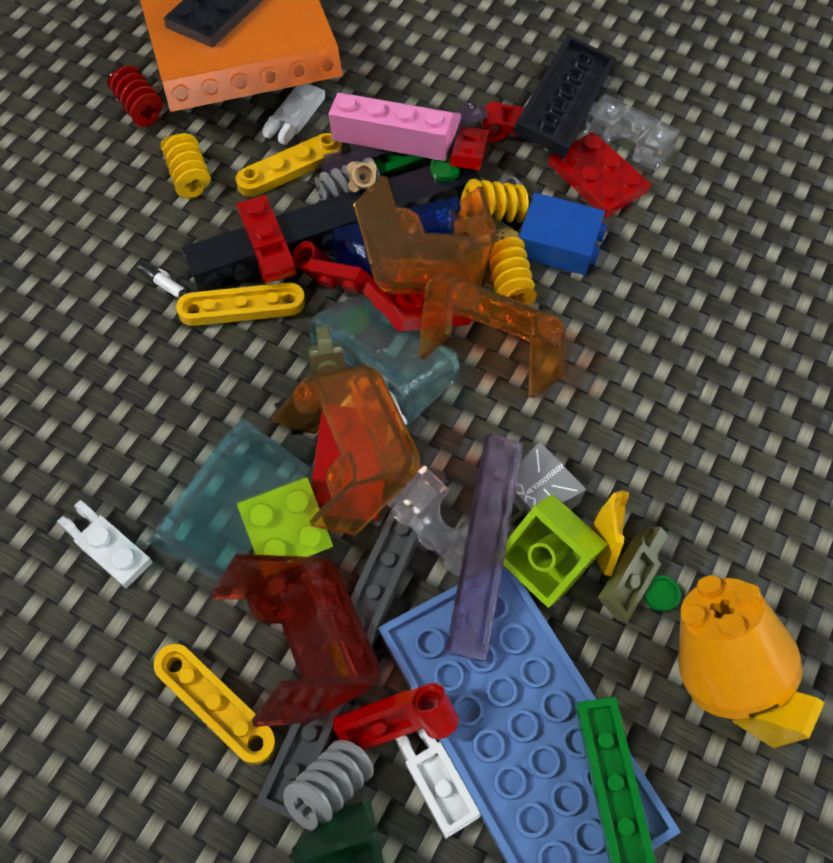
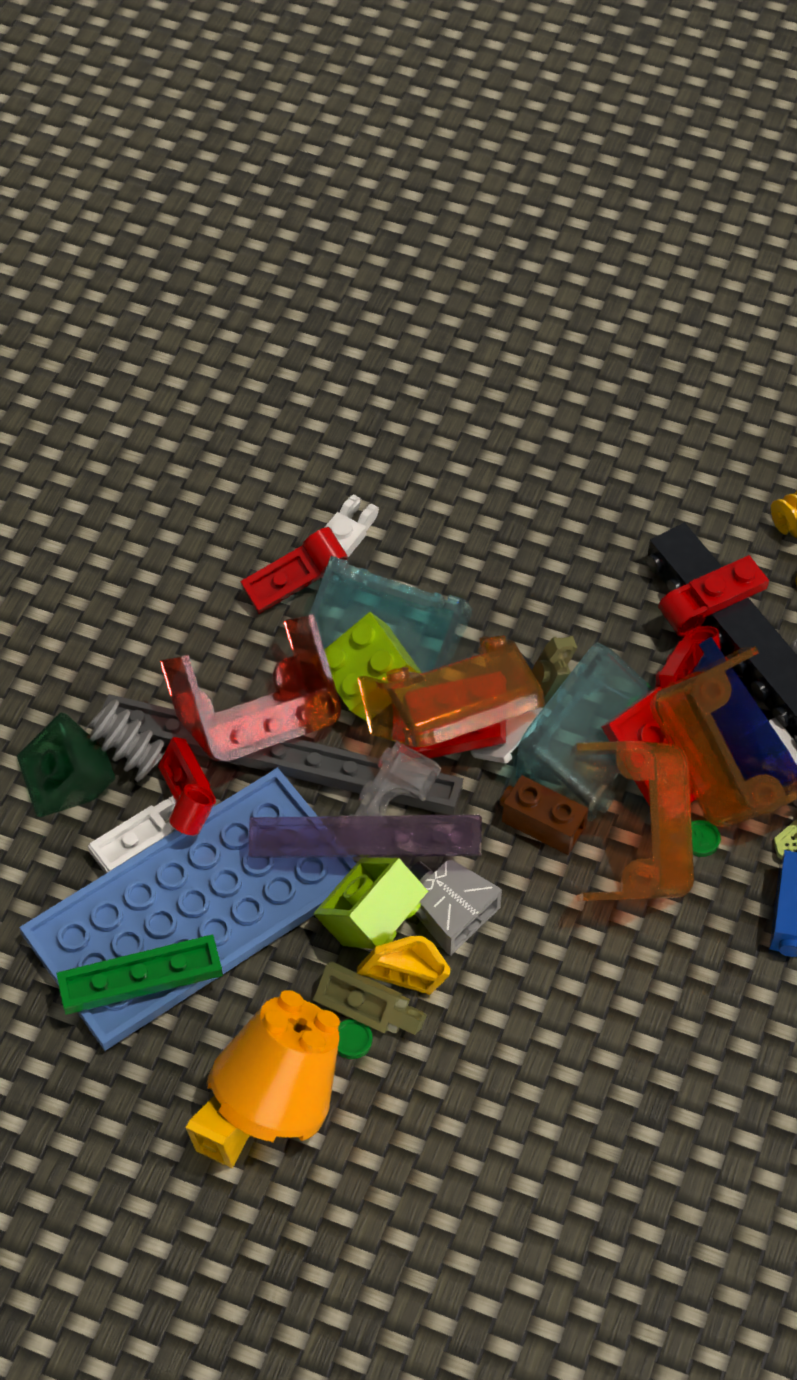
camera: 85 degrees right, 5 degrees down
white piece [137,262,187,299] -> none
yellow plate [154,644,276,765] -> none
yellow plate [176,283,305,326] -> none
yellow piece [487,237,537,309] -> none
none -> red plate [240,527,348,614]
none -> reddish brown brick [500,775,589,855]

